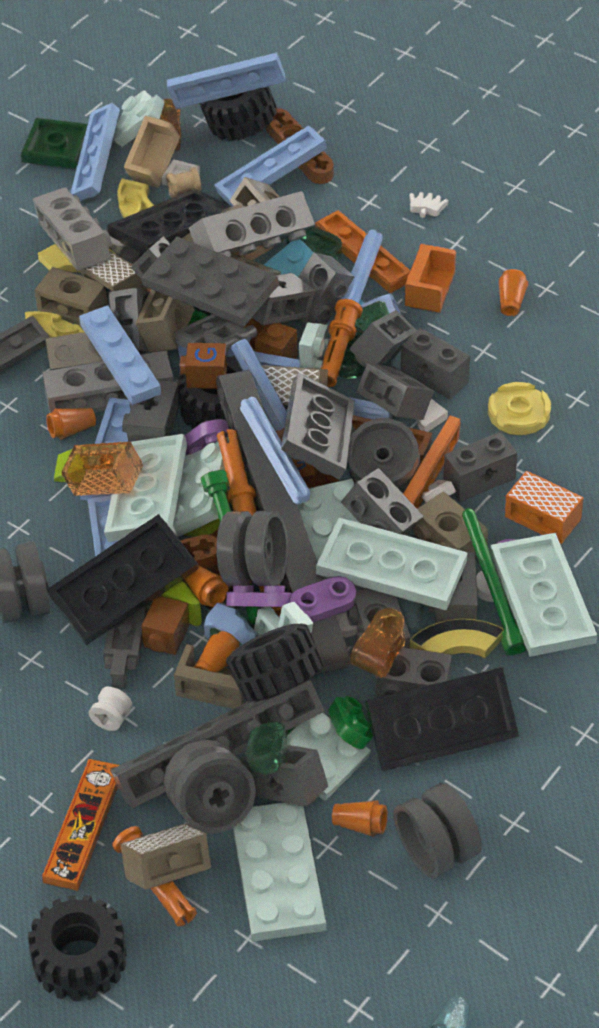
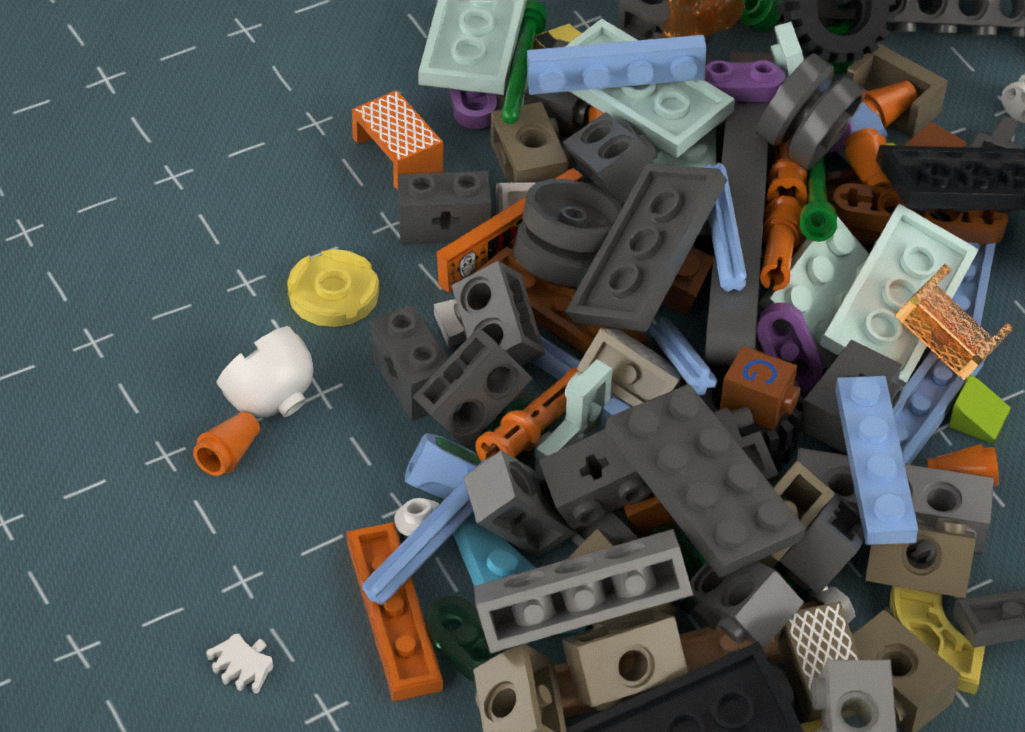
camera: 160 degrees left, 0 degrees up
orange panel [405,244,456,313] -> none
none -> white cylinder [217,326,313,418]
none -> white plate [394,498,440,539]
none -> light blue plate [527,35,706,95]

